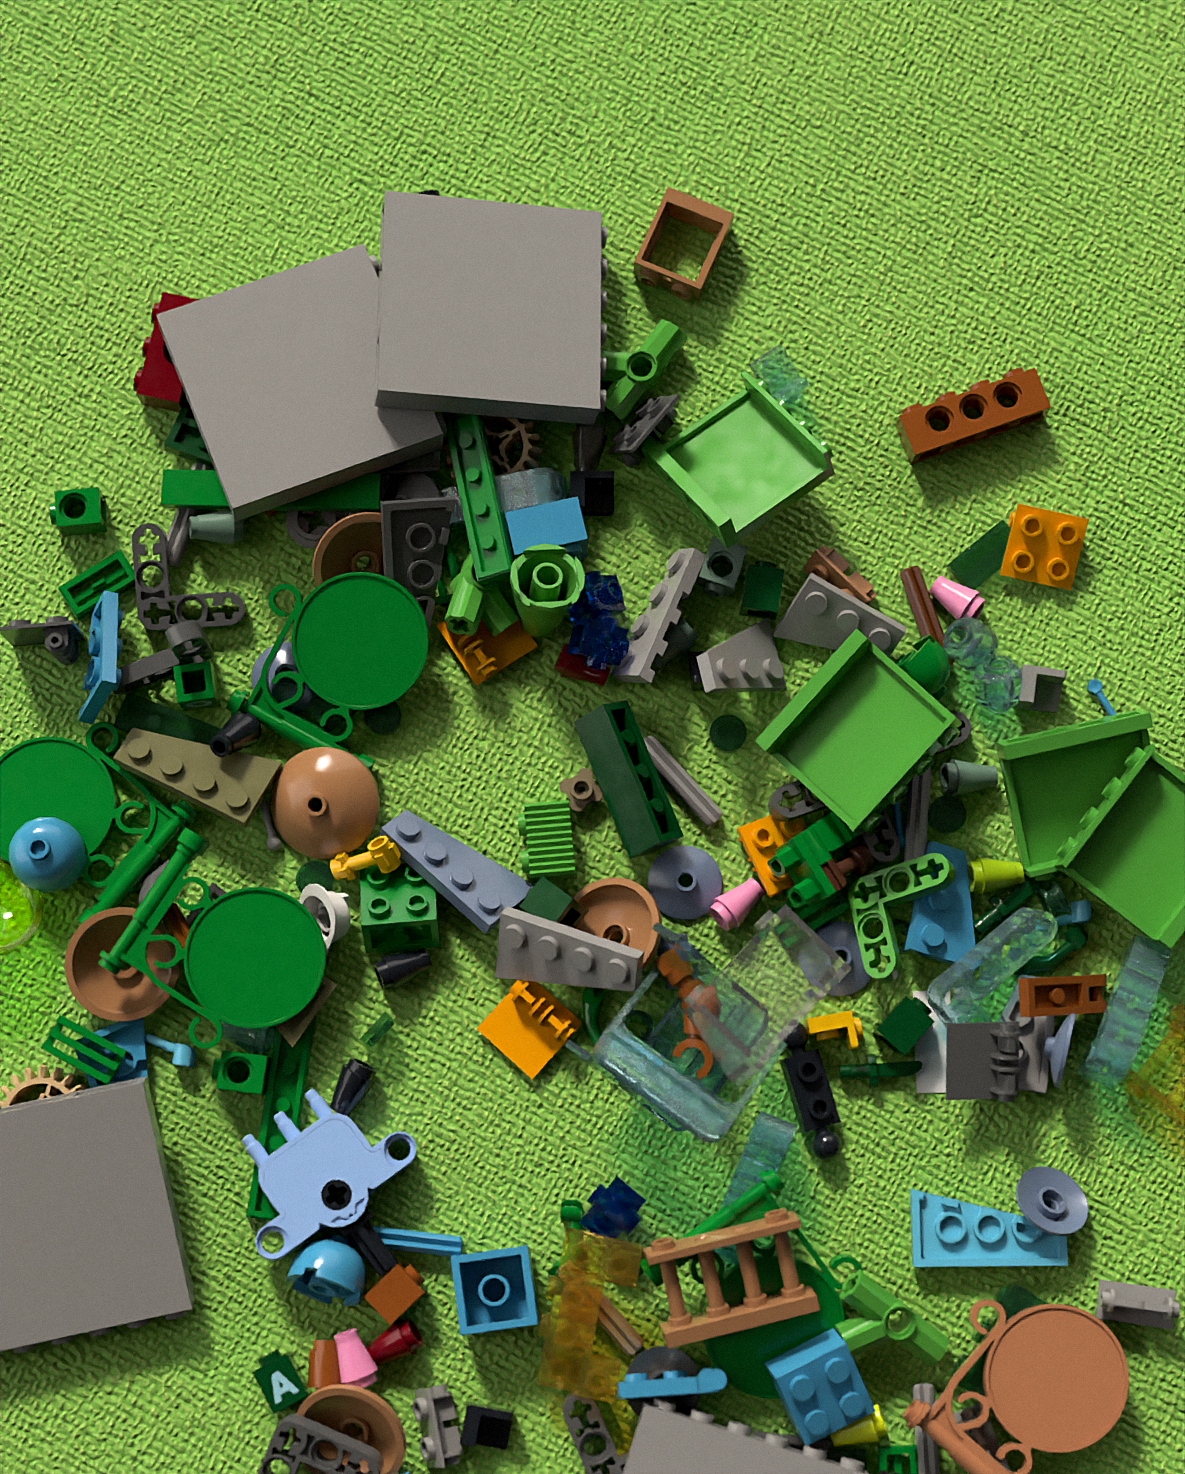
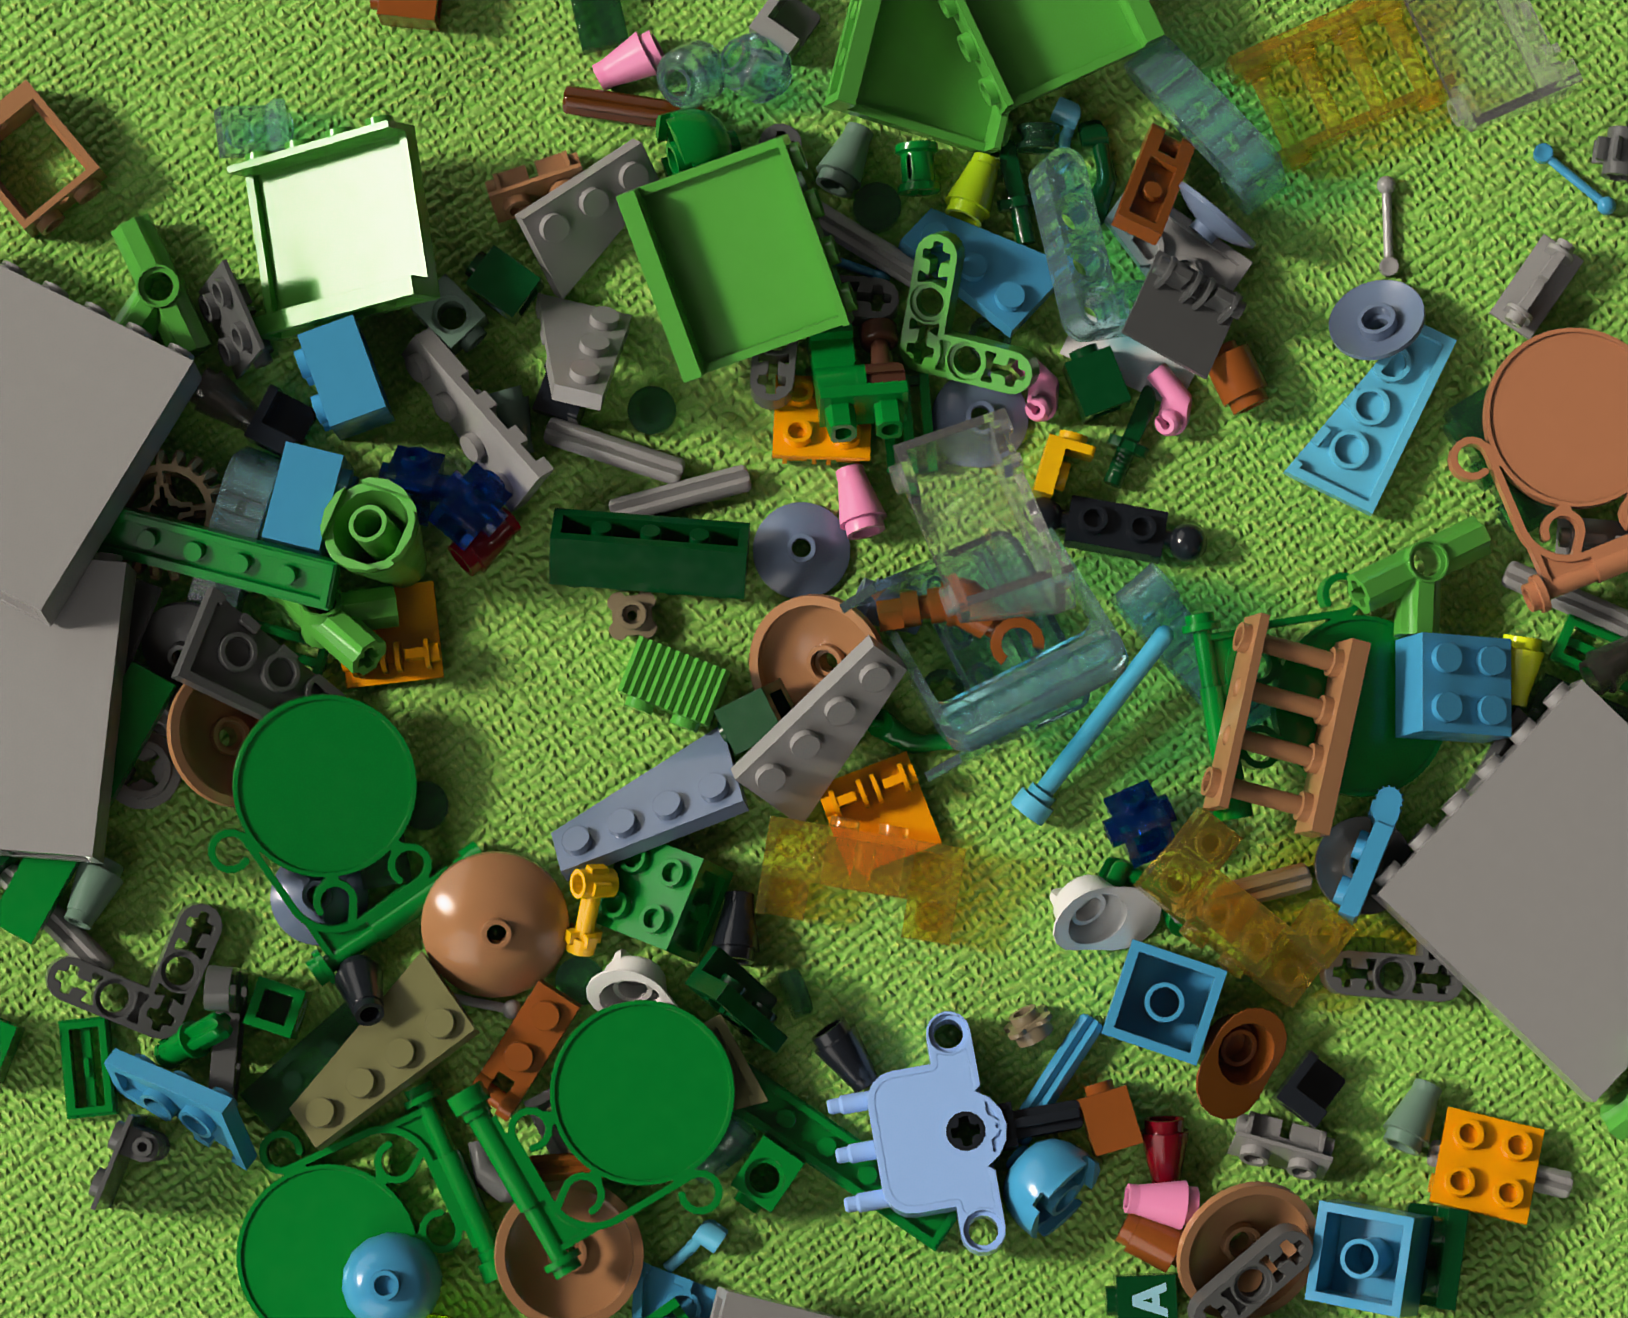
camera: 60 degrees left, 5 degrees up
none -> green axle [154,1012,233,1070]
none -> dark azure brick [293,315,395,441]
none -> dark orange plate [472,979,583,1122]
none -> light grey axle [544,417,685,484]
none -> dark green bracket [685,945,788,1053]
none -> clear yellow bracket [755,815,966,946]
none -> green bush [895,140,941,197]
none -> dark tan plate [1003,1004,1054,1048]
none -> bright pink arm [1011,359,1059,422]
none -> medium azure piece [1011,625,1174,826]
none -> white piece [1050,874,1161,951]
none -> bright pink arm [1147,363,1192,437]
none -> dark orange piece [1196,1007,1287,1120]
none -> dark orange brick [1209,339,1269,416]
none -> light grey hinge [1377,176,1399,277]

